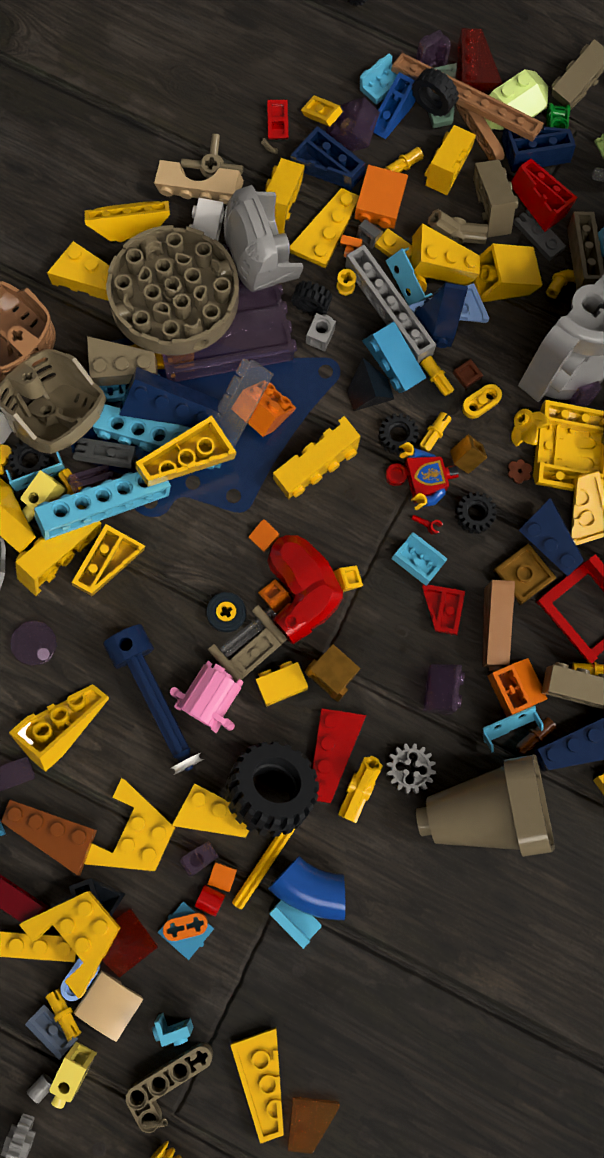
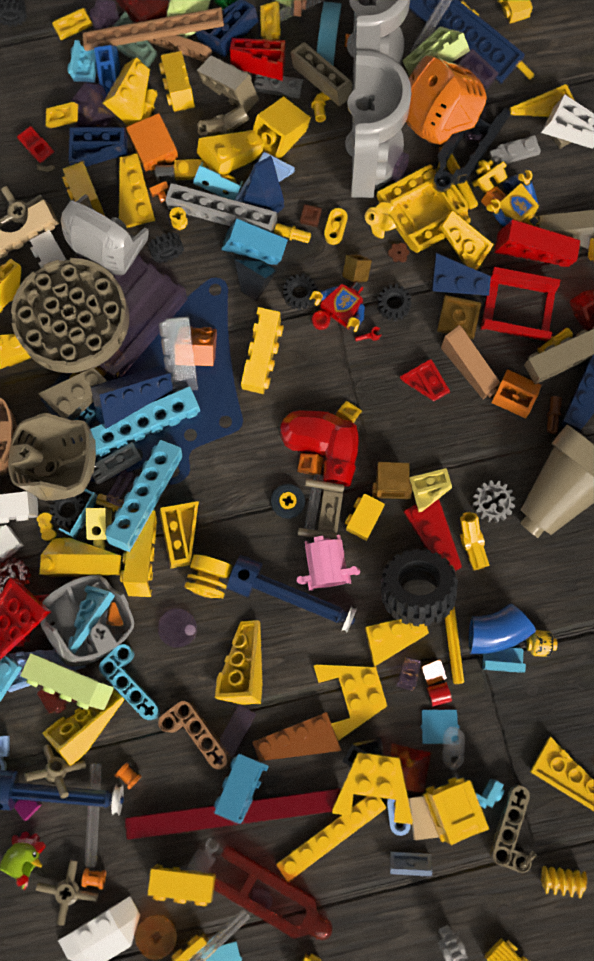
camera: 30 degrees left, 0 degrees up
light grey hinge [27,1073,53,1103] -> none
yellow pin [45,989,81,1041] -> none
light yellow torso [49,1042,97,1109] -> none
yellow wedge [136,415,237,487] -> none
orange beam [163,912,208,941] -> none
orange slope [248,519,279,552] -> none
light grey brick [306,313,336,351] -> none
medium azure bracket [391,532,447,586] -> none
black tyre [412,68,459,117] -> none
yellow axle [419,412,452,452] -> none
clear purple slope [423,664,465,715] -> none
medium azure piece [483,705,544,752] -> none
none -> yellow plate [52,8,92,40]
none -> yellow wedge [103,57,150,126]
none -> yellow wheel [184,554,233,599]
none -> yellow hinge [261,1,280,40]
none -> light yellow wing [409,468,452,513]
none -> yellow container [423,777,489,845]
none -> clear plate [443,727,465,769]
none -> yellow head [527,630,557,657]

